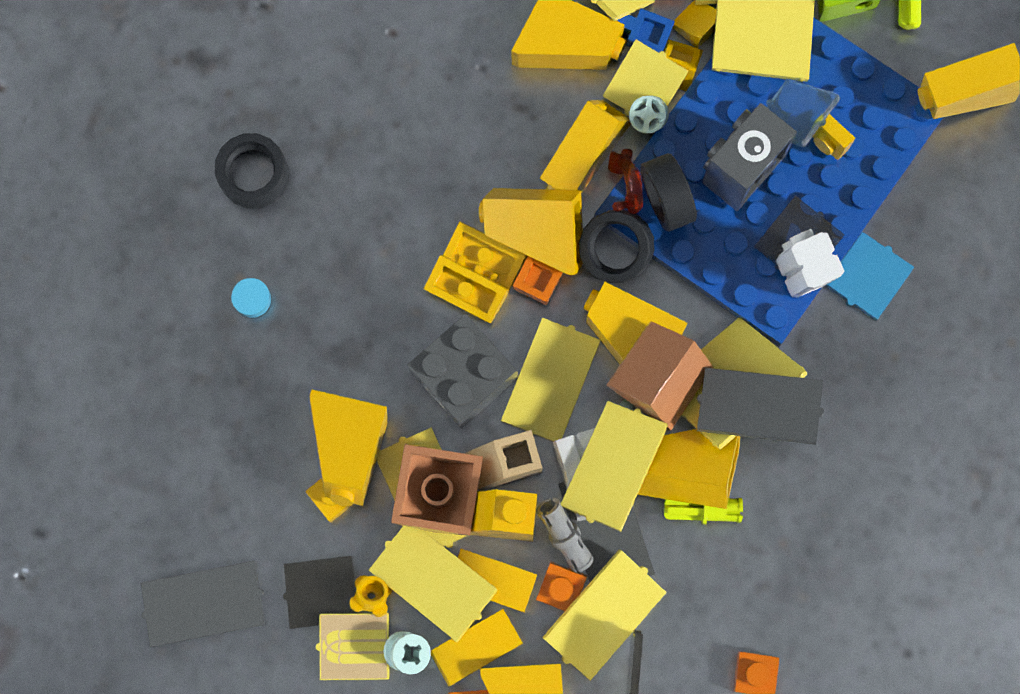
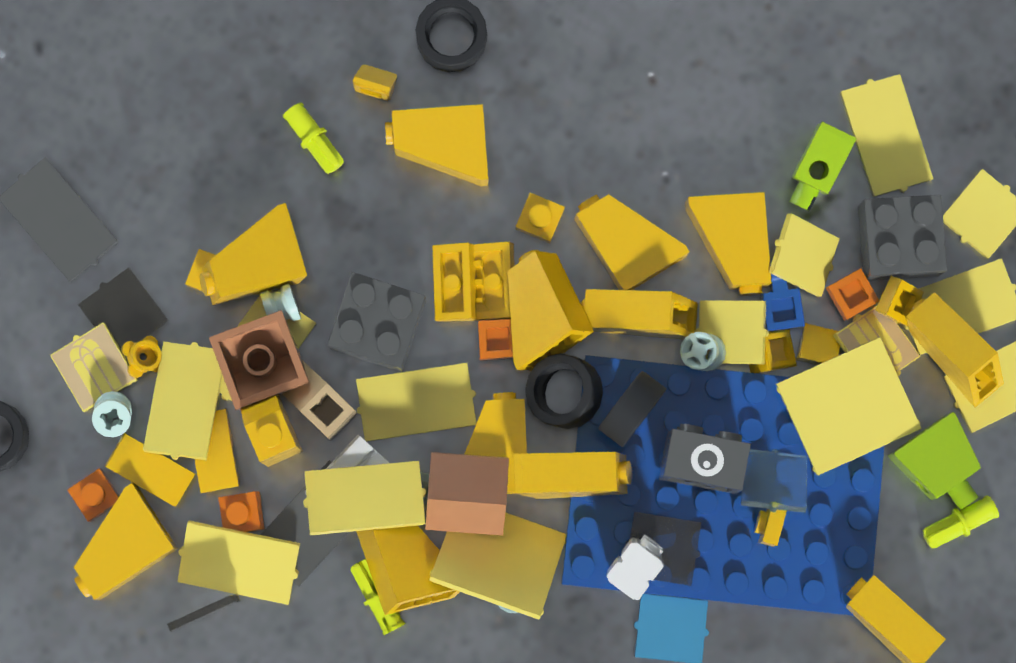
camera: 50 degrees right, 5 degrees up
medium azure tile [231,278,271,318] -> none
light grey pin [536,498,593,572] -> none
clear red piece [608,148,643,214] -> none
dark grey piece [697,368,824,445] -> none
none -> light aqua wheel [260,283,302,321]
none -> neon yellow axle [283,102,344,174]
none -> yellow slope [353,65,397,101]
none -> yellow slope [385,104,488,186]
none -> yellow slope [514,452,632,499]
none -> yellow plate [515,192,565,244]
none -> yellow slope [575,194,690,290]

